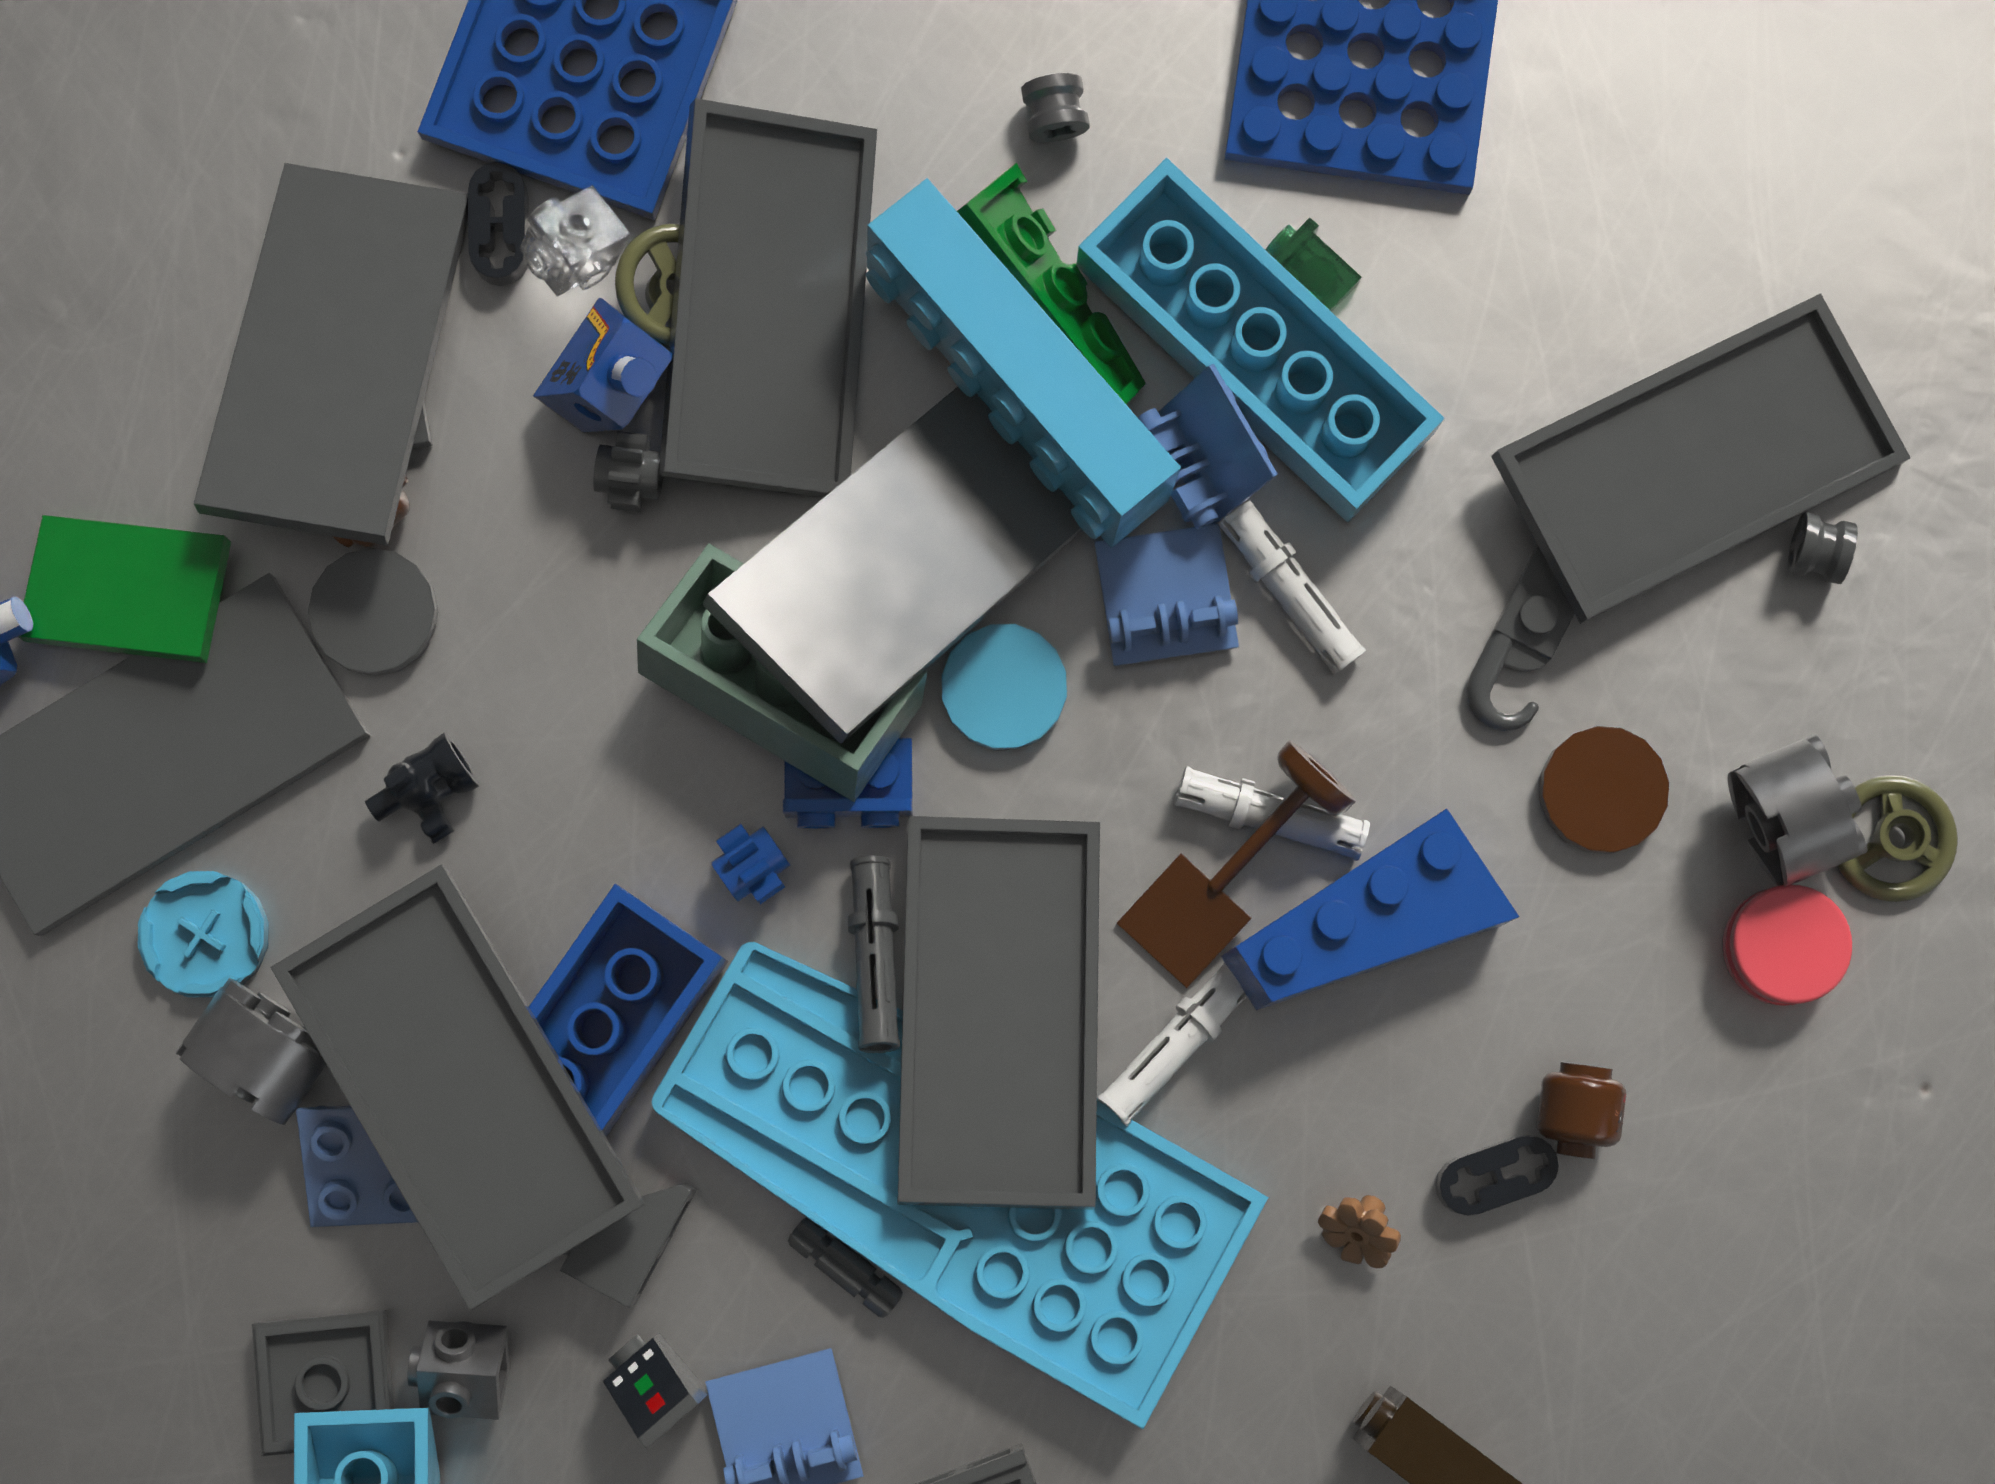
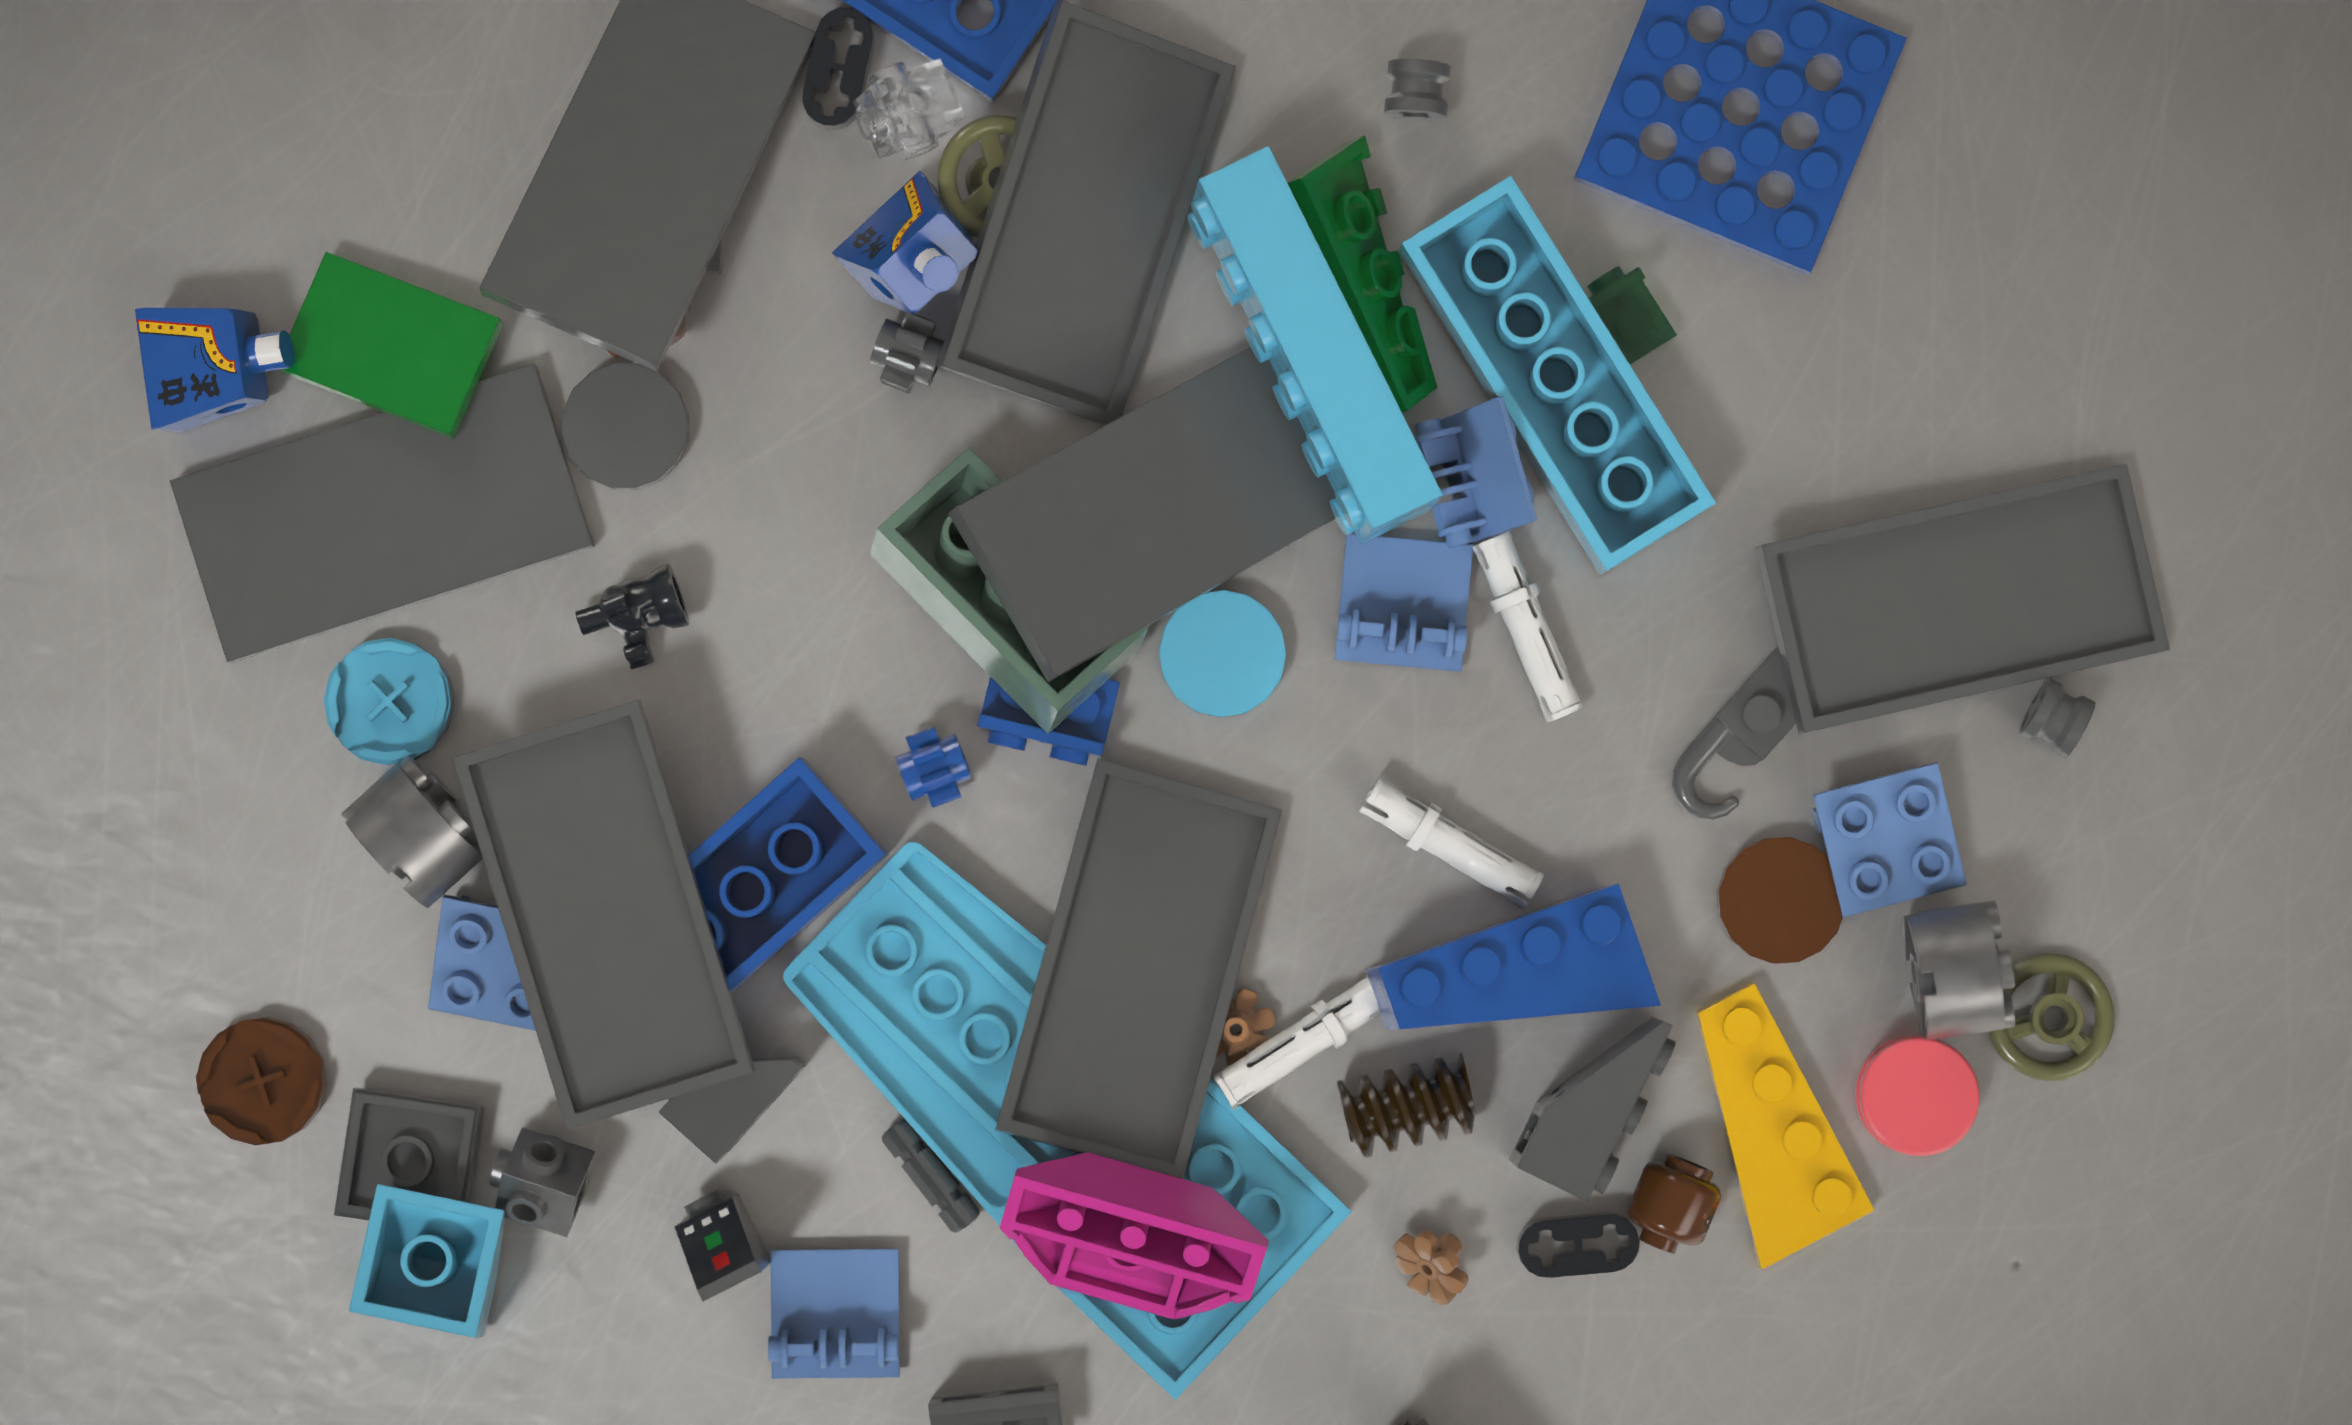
camera: 20 degrees right, 5 degrees up
dark grey pin [848,855,900,1053] -> none
reddish brown piece [1117,740,1356,988] -> none
none -> reddish brown tile [196,1017,327,1145]
none -> dark pink wedge [999,1152,1269,1320]
none -> medium nougat plant [1215,988,1275,1066]
none -> dark brown piece [1337,1053,1476,1158]
none -> dark grey slope [1508,1017,1676,1202]
none -> yellow wing [1696,983,1874,1270]
none -> medium blue hinge [1812,762,1967,917]

